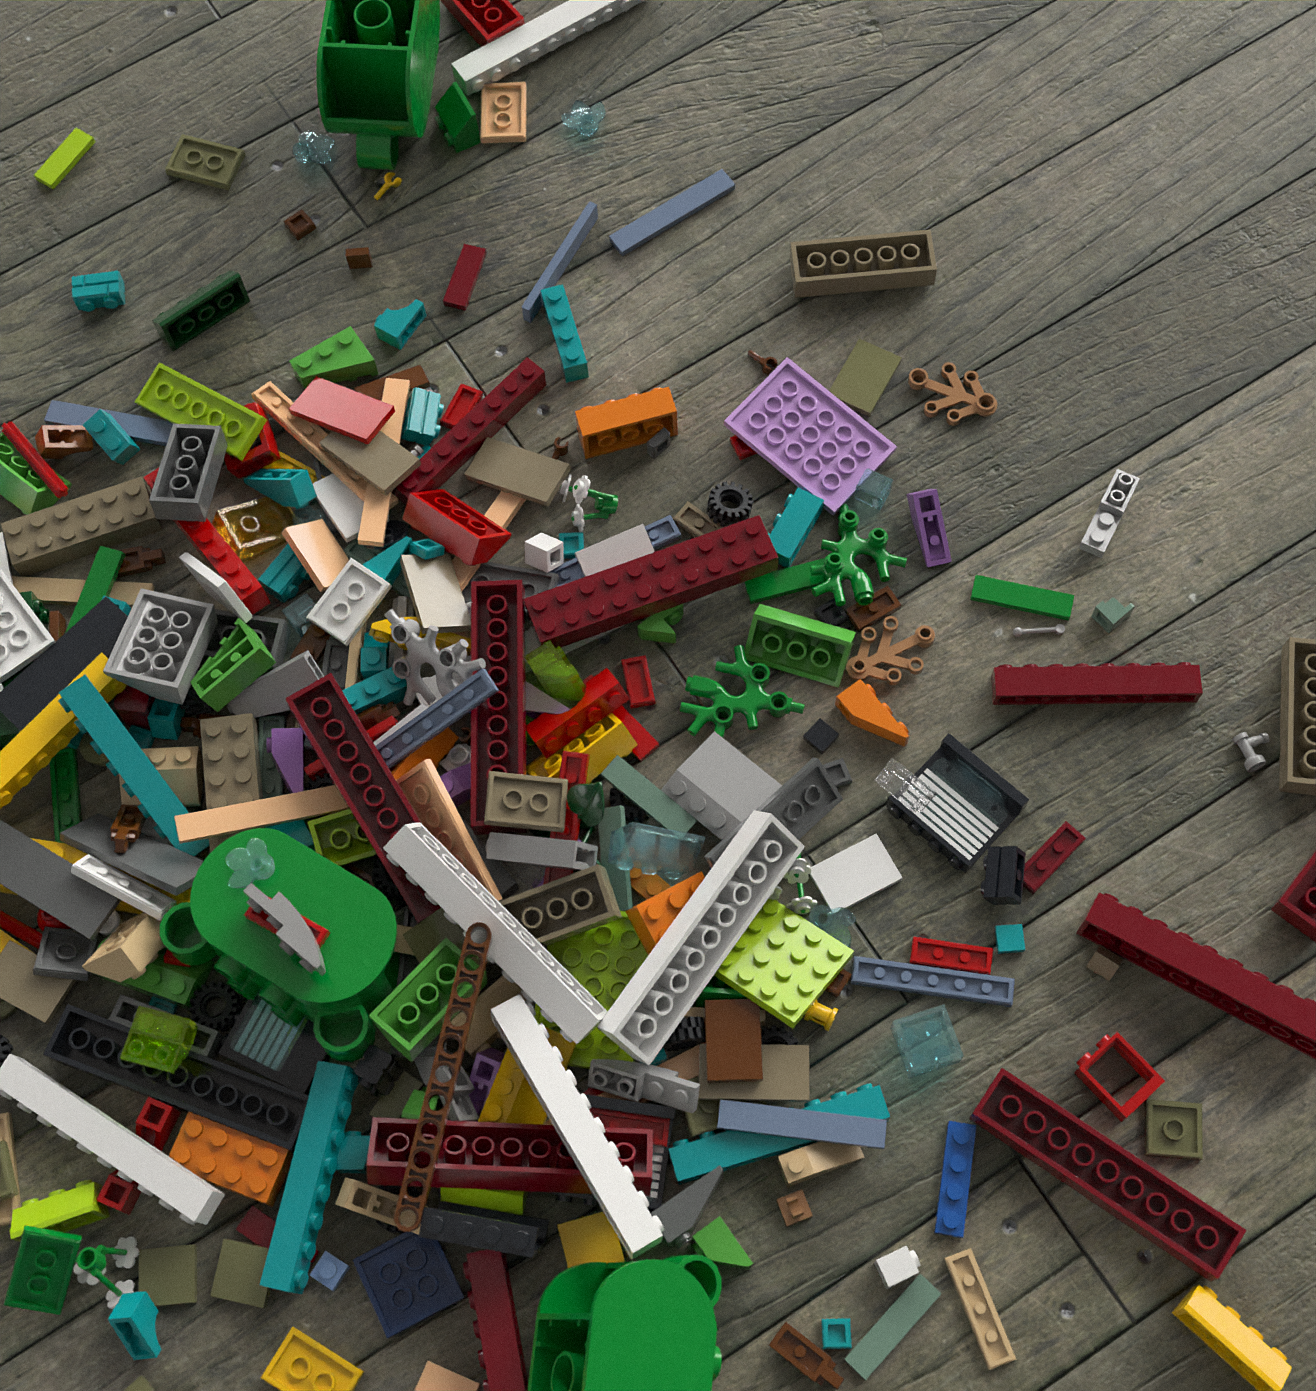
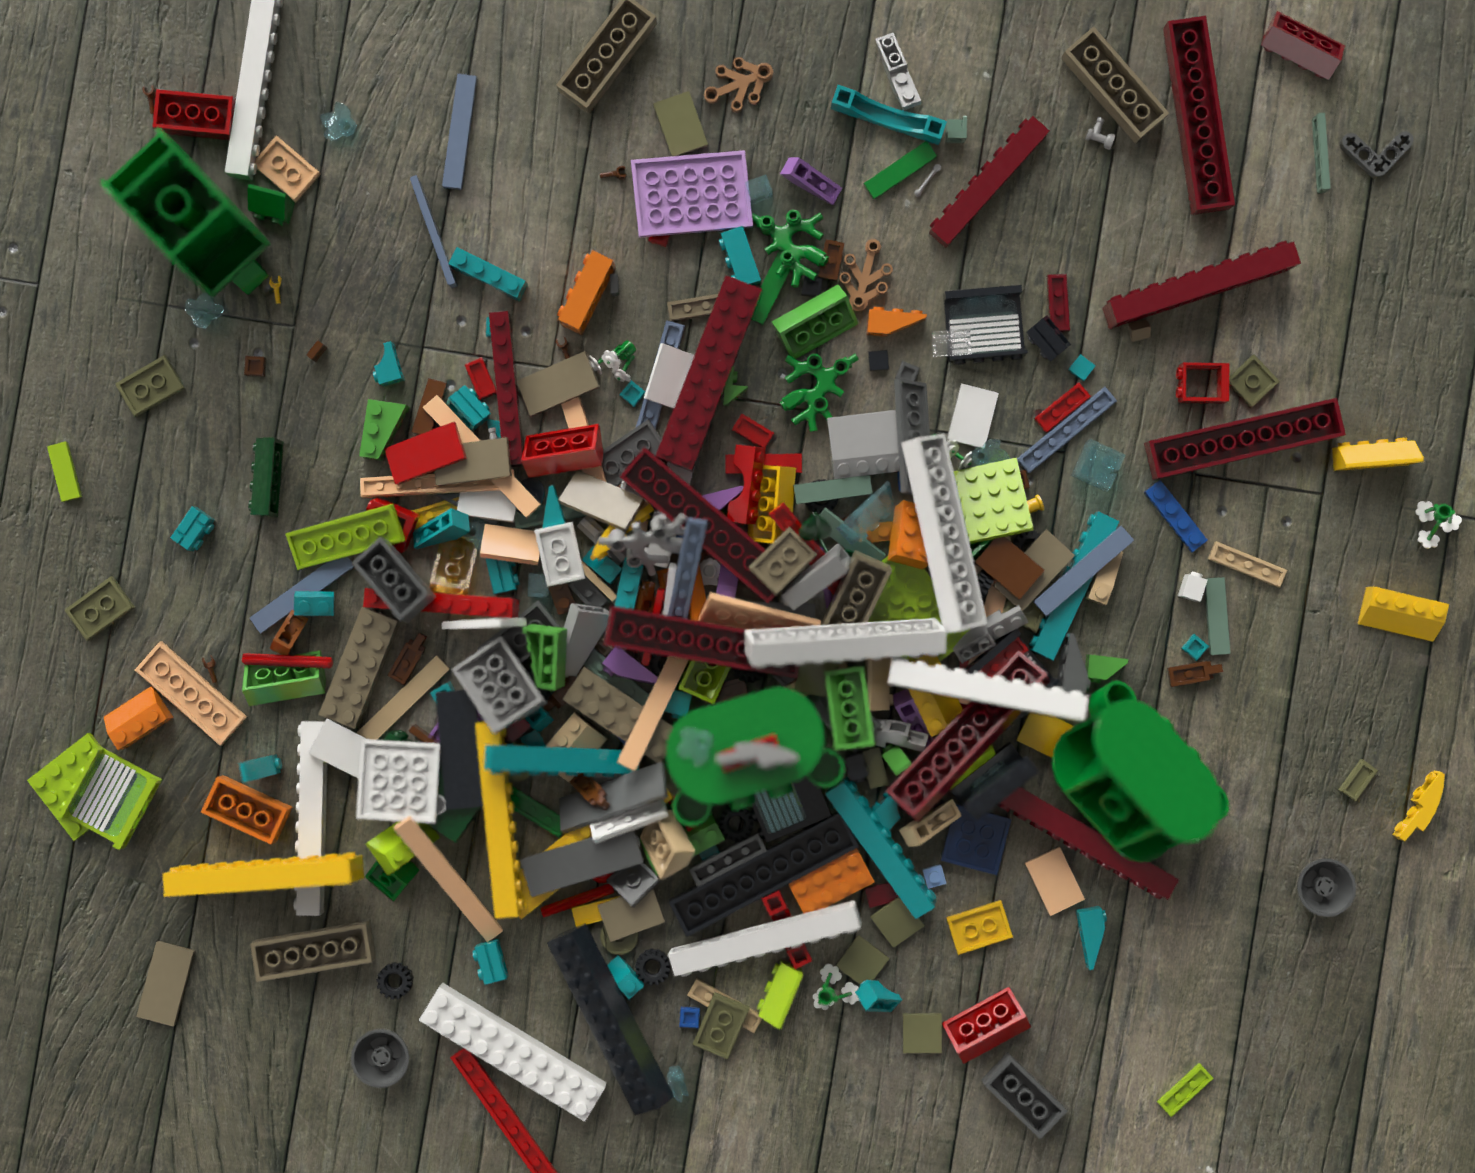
camera: 50 degrees left, 20 degrees up
green tile [3,1225,82,1315] -> none
green tile [65,546,125,633] -> none
clear neon green slope [120,1006,198,1073] -> none
reddish brown beam [394,922,492,1232] -> none
teal tile [409,538,445,560] -> none
dark red tile [443,244,487,311] -> none
clear neon green slope [524,640,586,701] -> none
white brick [525,533,564,573] -> none
black tyre [707,481,753,527] -> none
medium nougat tile [776,1189,813,1227] -> none
none -> teal arch [831,85,947,145]

